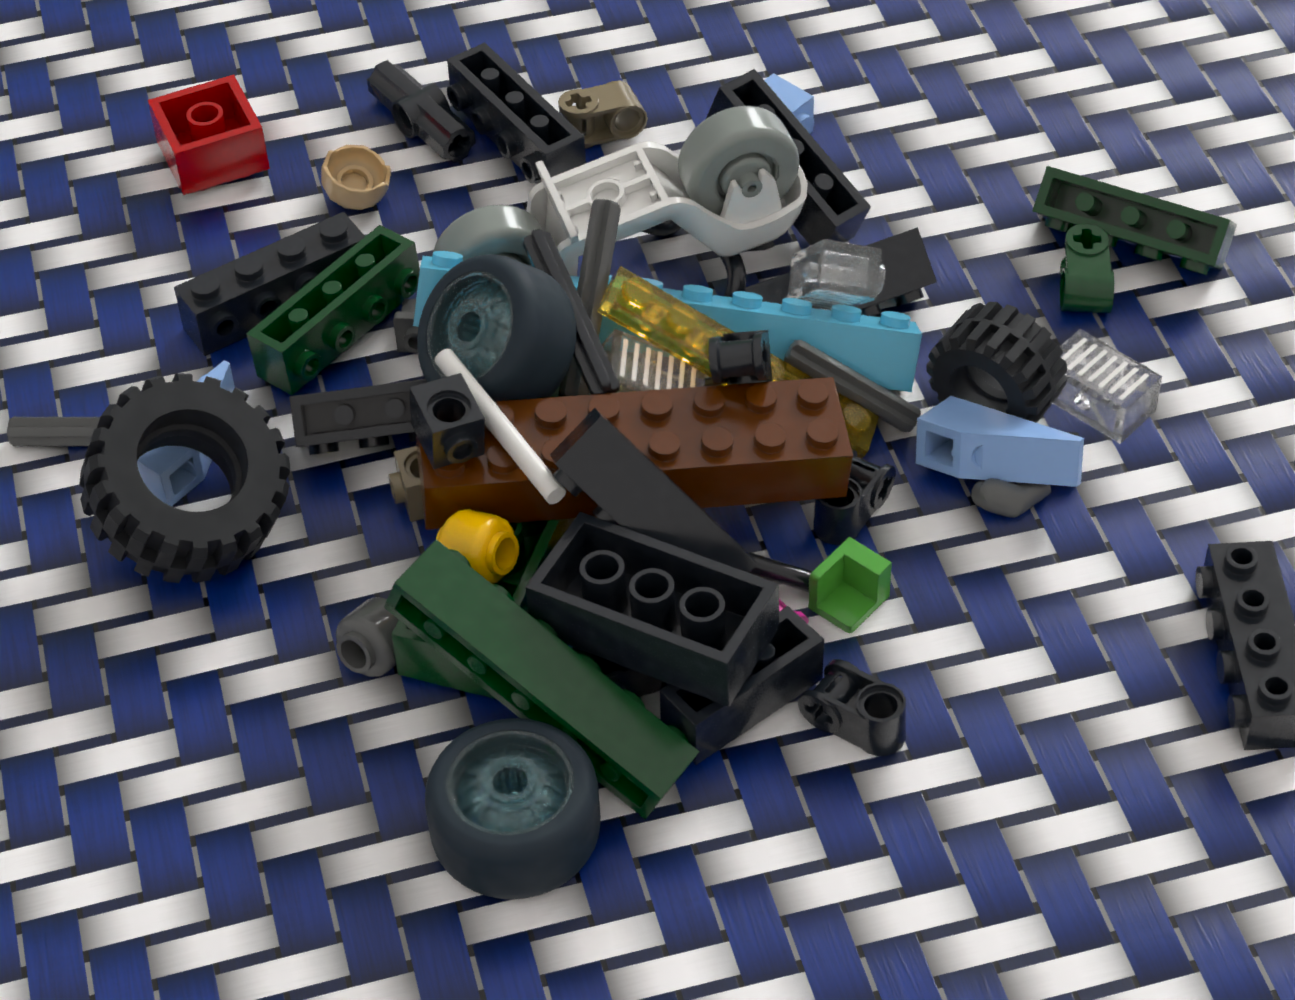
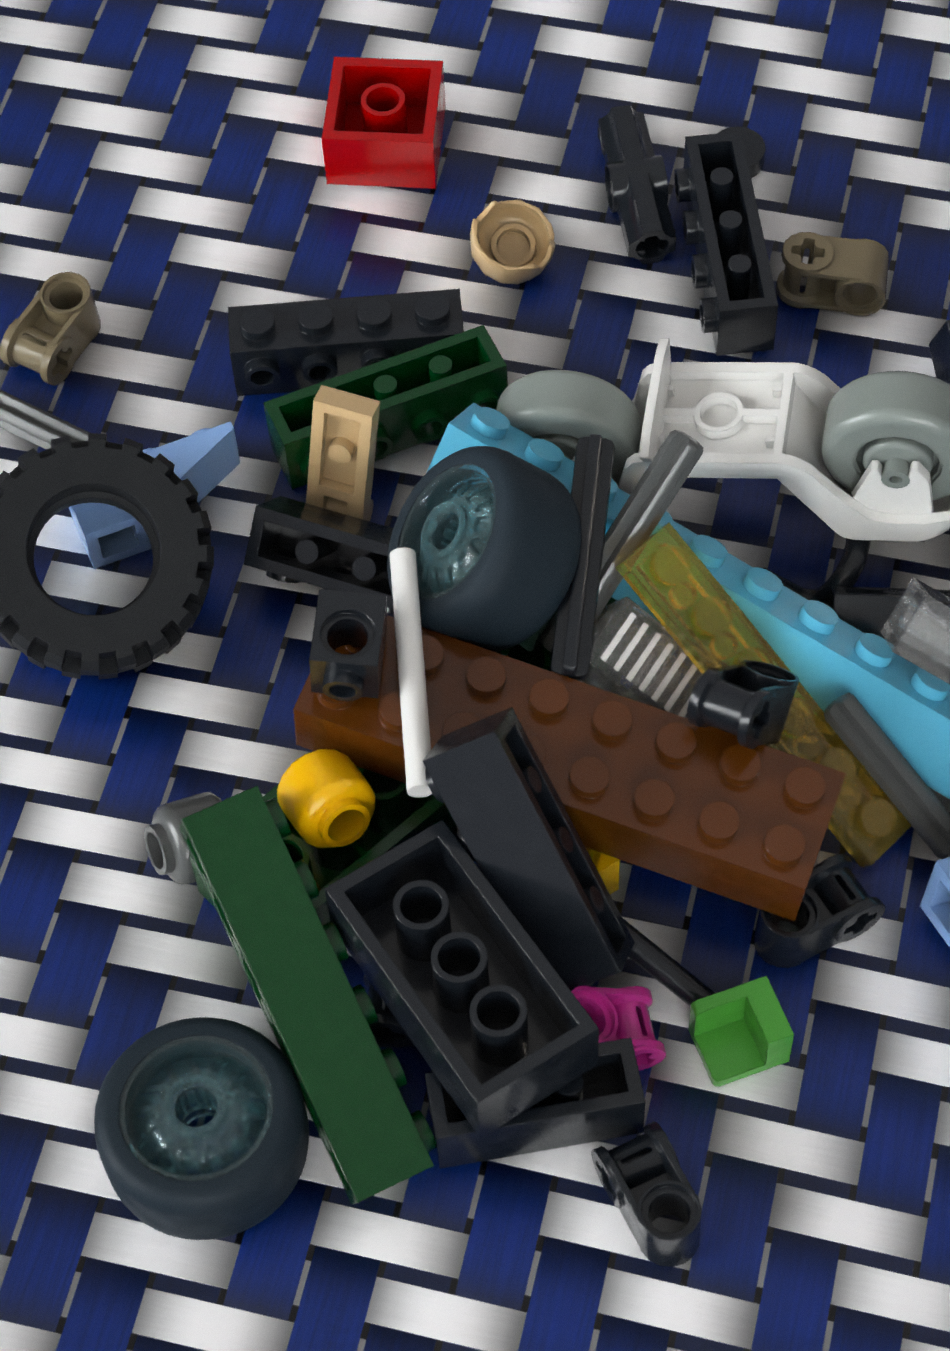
camera: 30 degrees right, 10 degrees up
none -> dark tan piece [0,272,101,386]
none -> tan plate [306,385,380,521]

